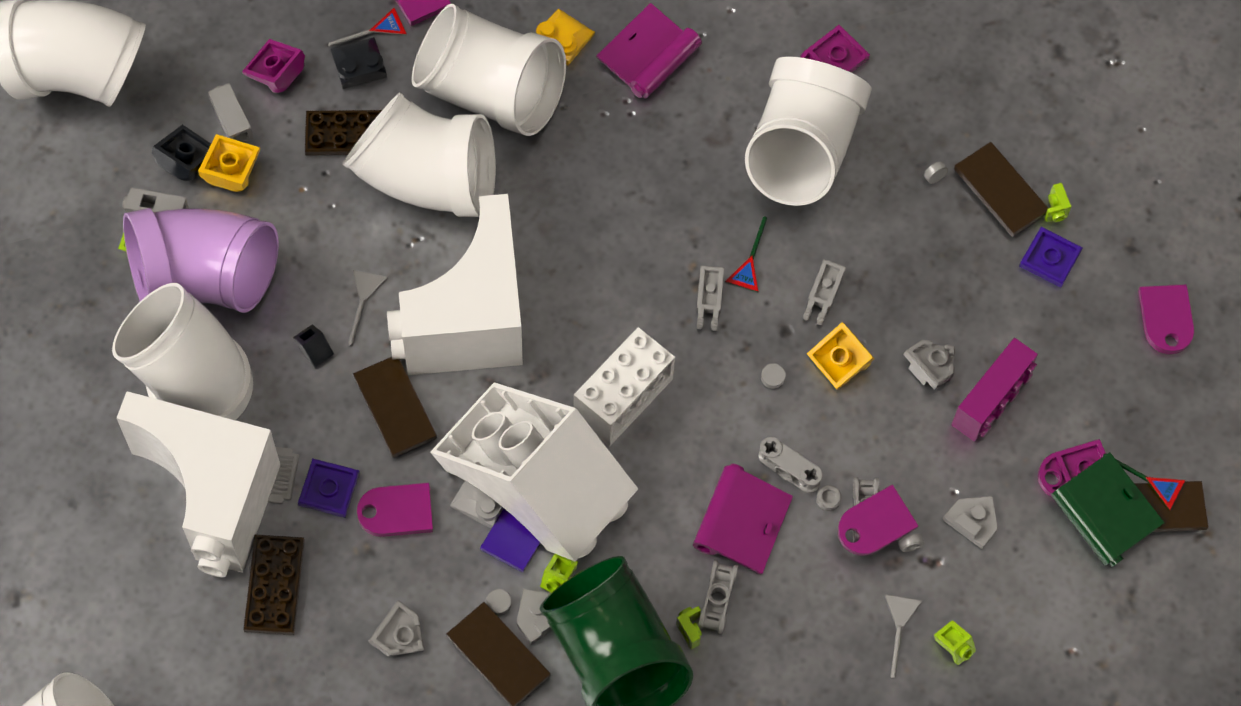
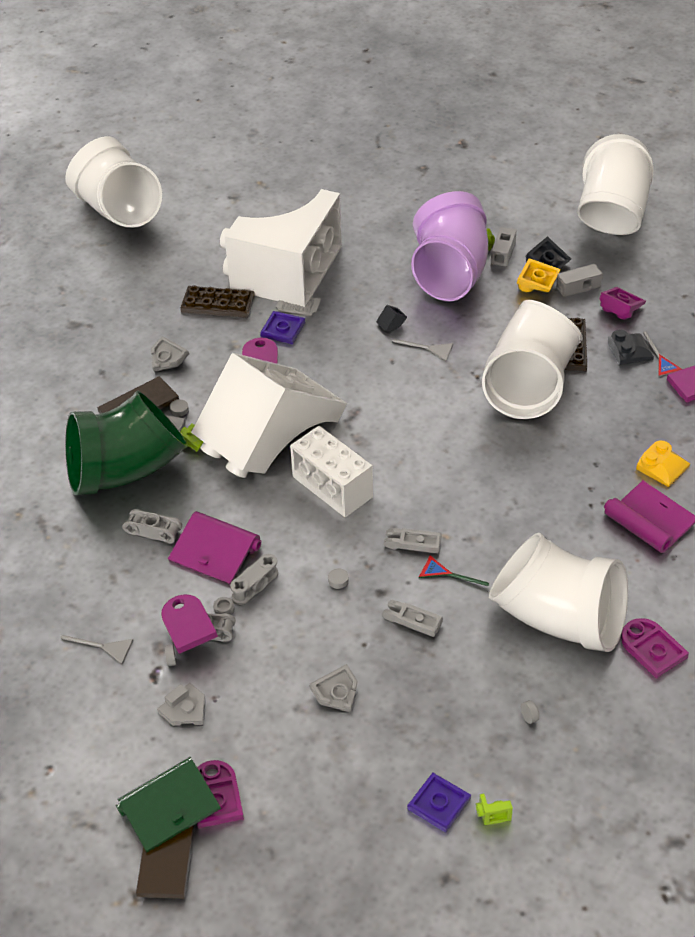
camera: 100 degrees right, 20 degrees down
white cylinder [112,283,253,420] -> none
dark brown tile [353,357,437,458] -> none
white brick [387,194,523,375] -> none
white cylinder [412,4,566,136] -> none
lime bracket [676,606,702,650] -> none
yellow slope [807,322,875,390] -> none
lime bracket [934,620,976,665] -> none
magenta brick [951,337,1038,442] -> none
dark brown tile [954,142,1049,237] -> none
piece [1103,453,1185,511] -> none
magenta tile [1138,284,1194,354] -> none

